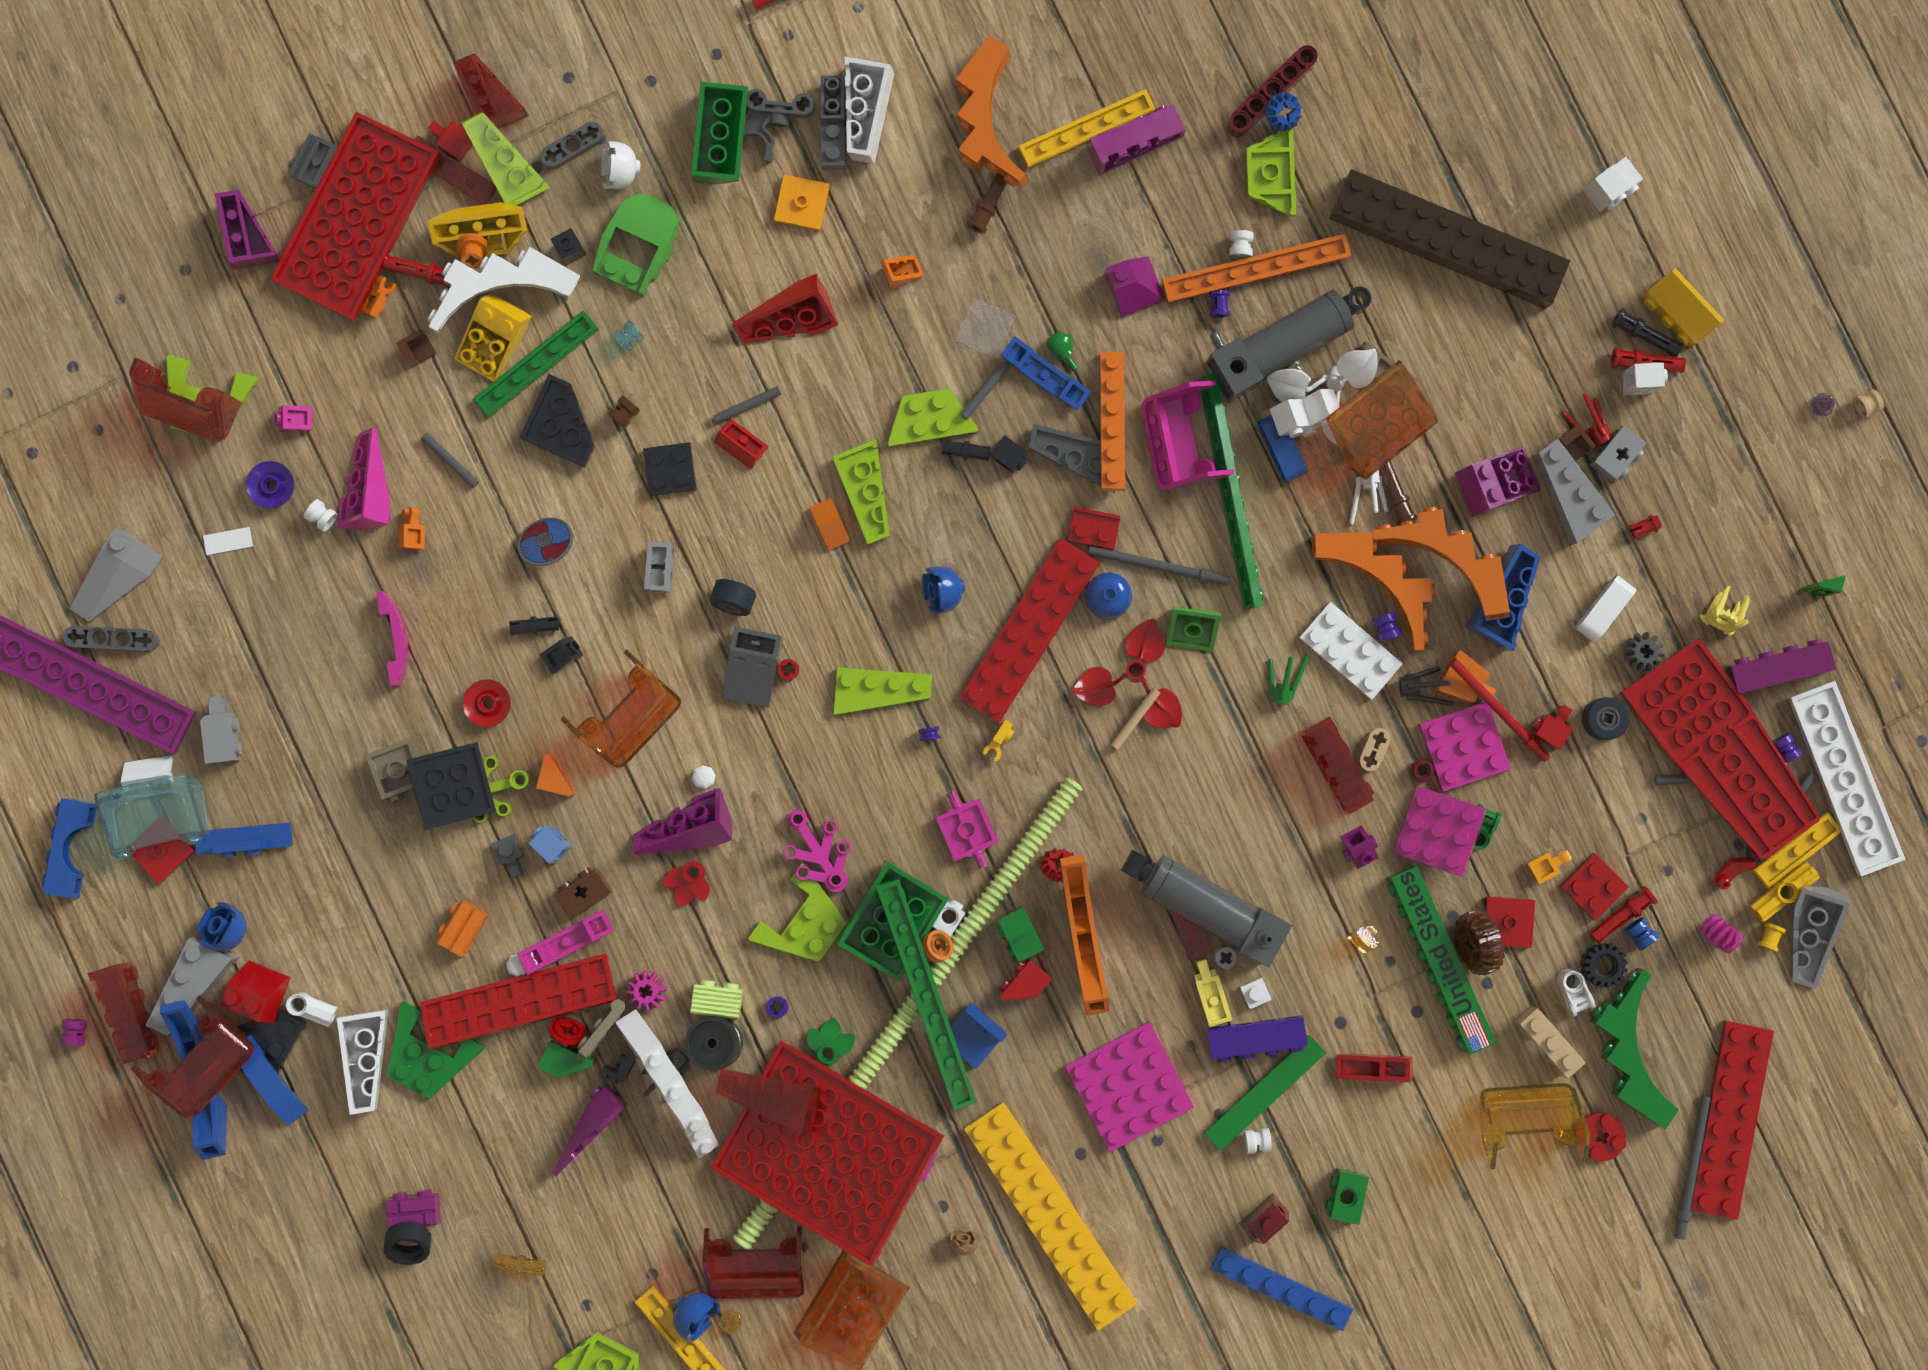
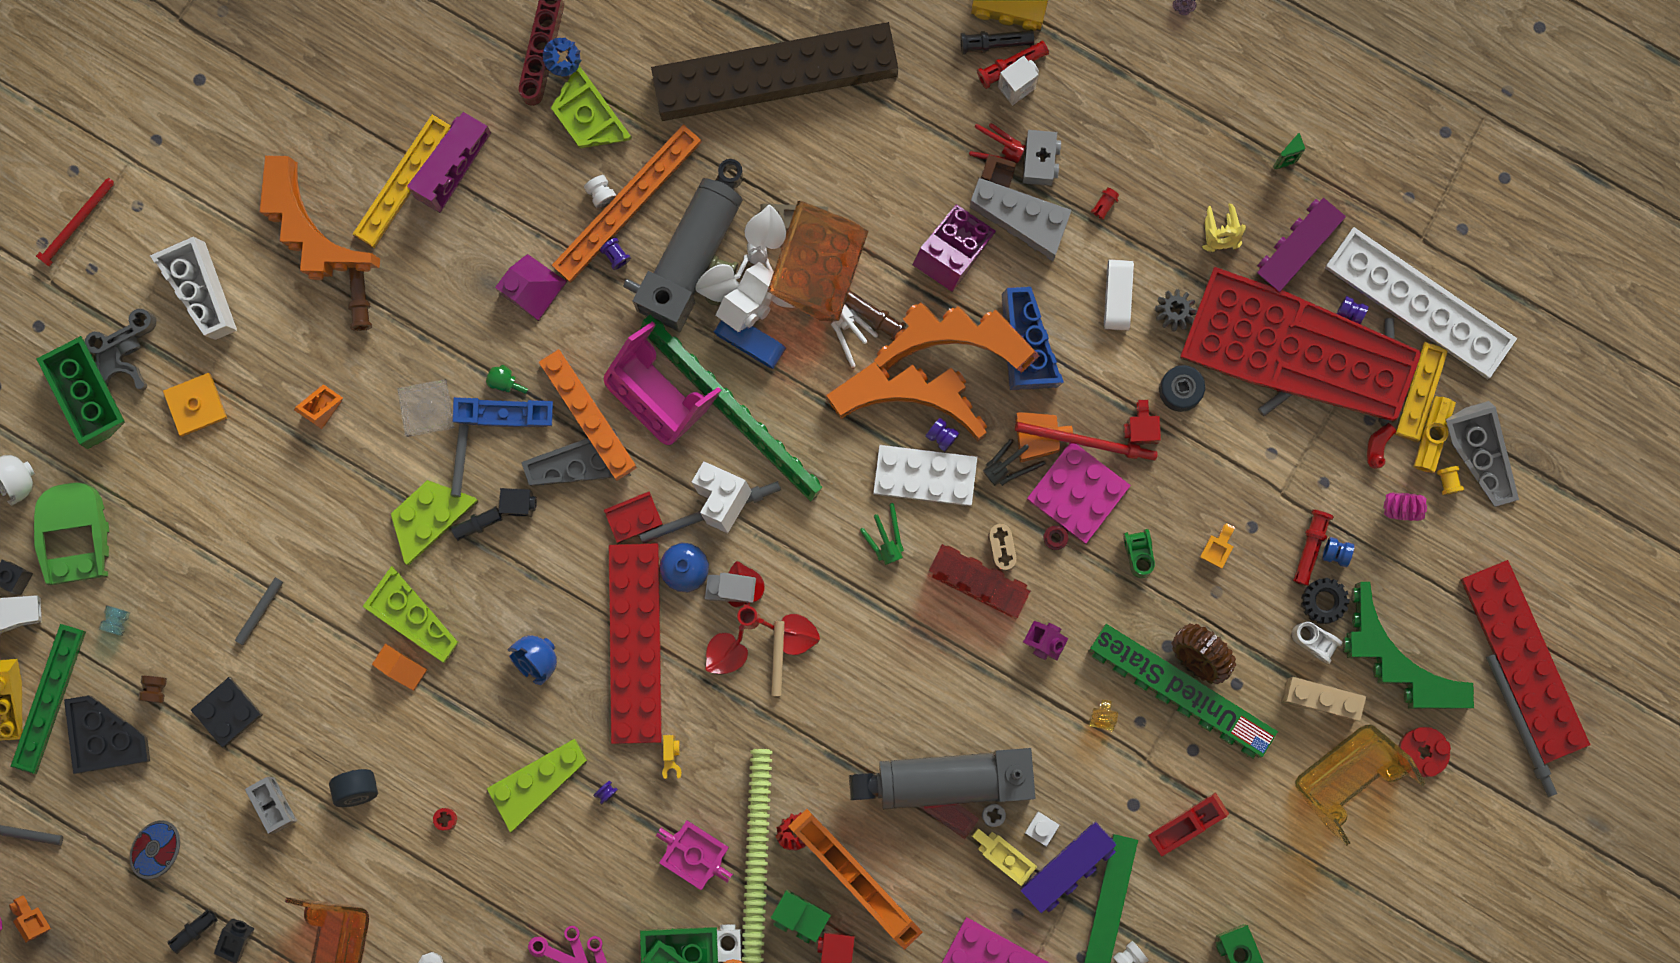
camera: 25 degrees left, 5 degrees down
red slope [714,419,769,469] -> none
dark grey slope [722,626,783,708] -> none
red wedge [732,274,838,343] -> none
dark grey slope [821,75,846,170] -> none
bright green slope [1166,607,1221,652] -> none
dark pink plate [1393,786,1487,877] -> none
red plate [1485,896,1535,948] -> none
red plate [1559,853,1629,921] -> none
none -> white brick [692,461,752,533]
none -> light grey slope [705,573,756,603]

